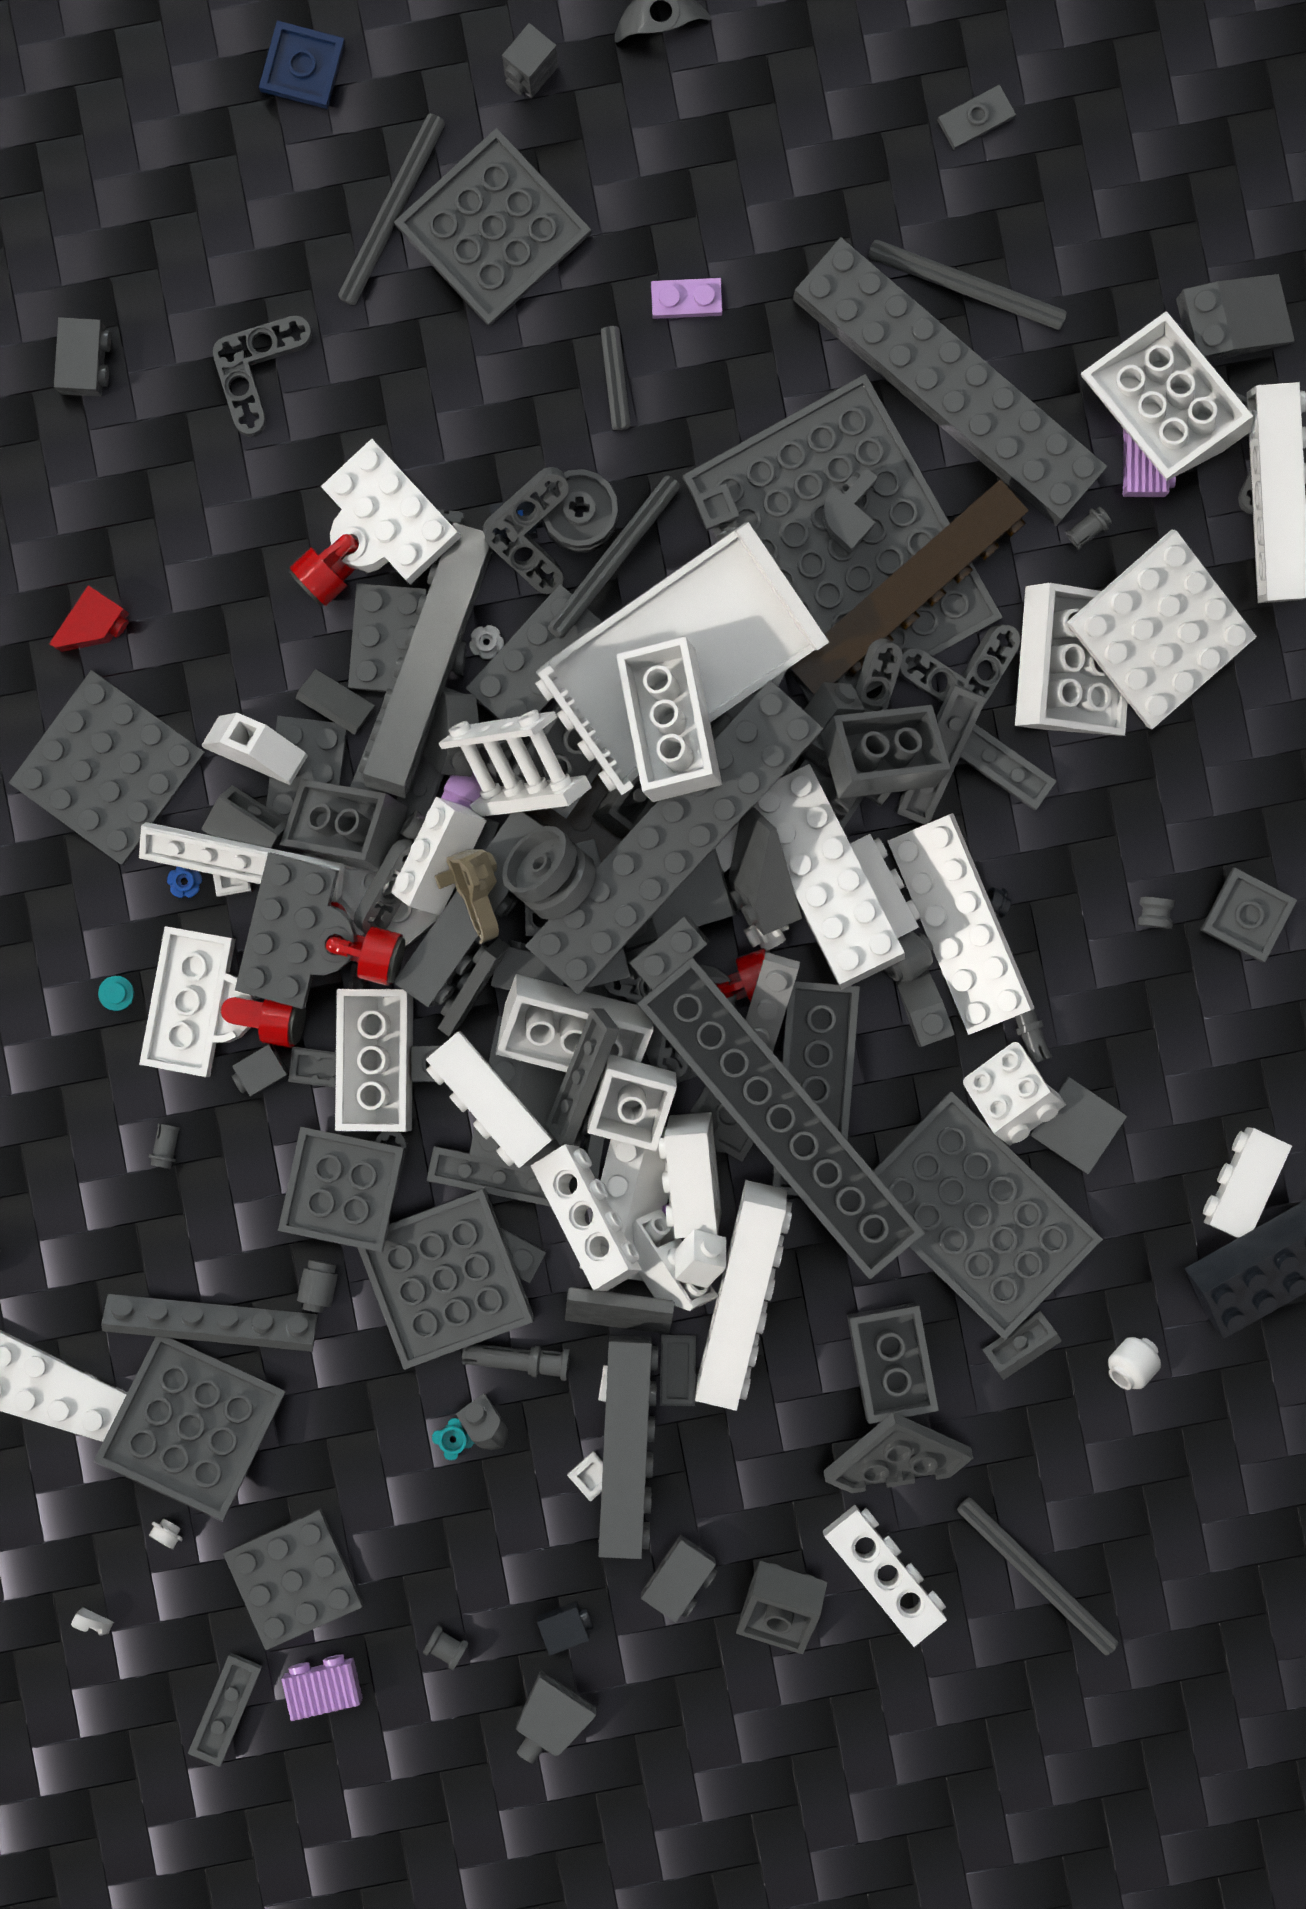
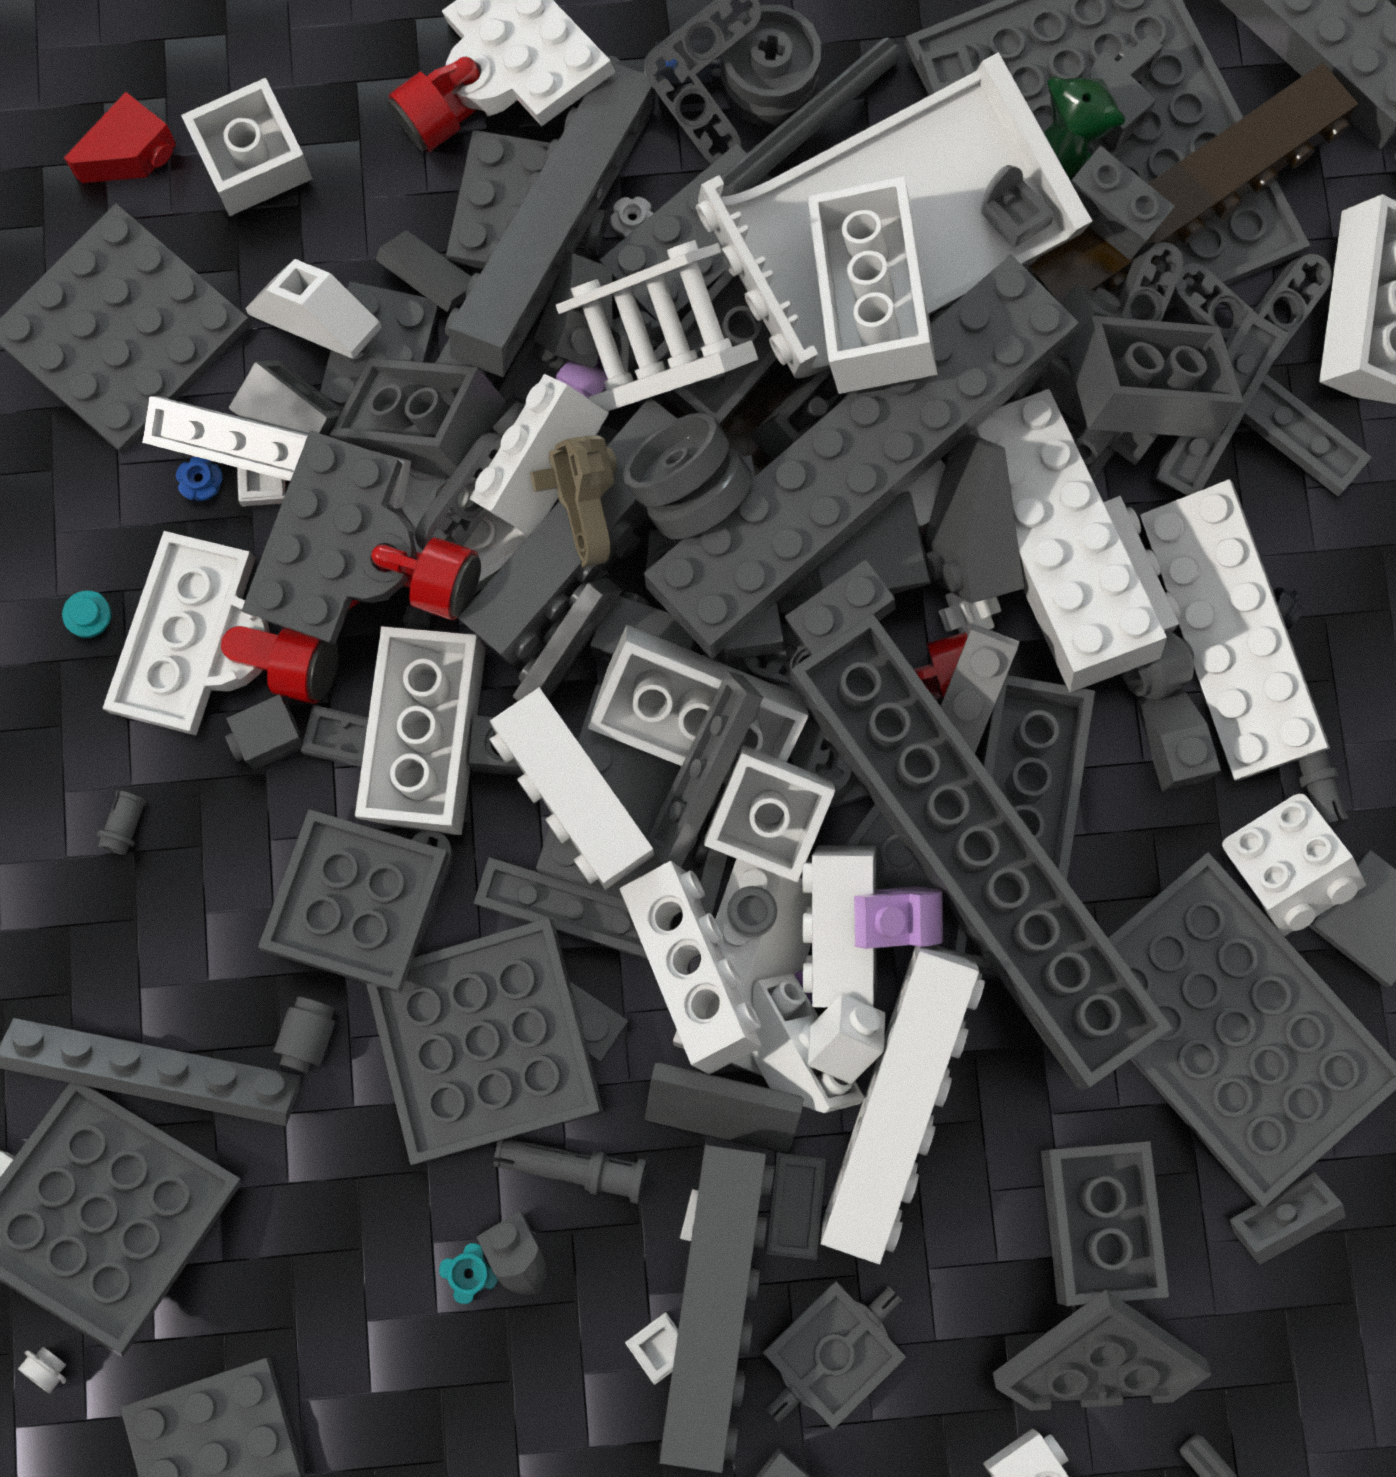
camera: 10 degrees right, 10 degrees down
none -> white brick [181,78,312,216]
none -> dark grey tile [727,886,777,938]
none -> dark grey plate [762,1281,906,1430]
none -> lavender brick [854,886,943,949]
none -> dark grey plate [981,165,1054,248]
none -> dark green animal [1043,77,1125,182]
none -> dark grey brick [1071,146,1175,260]

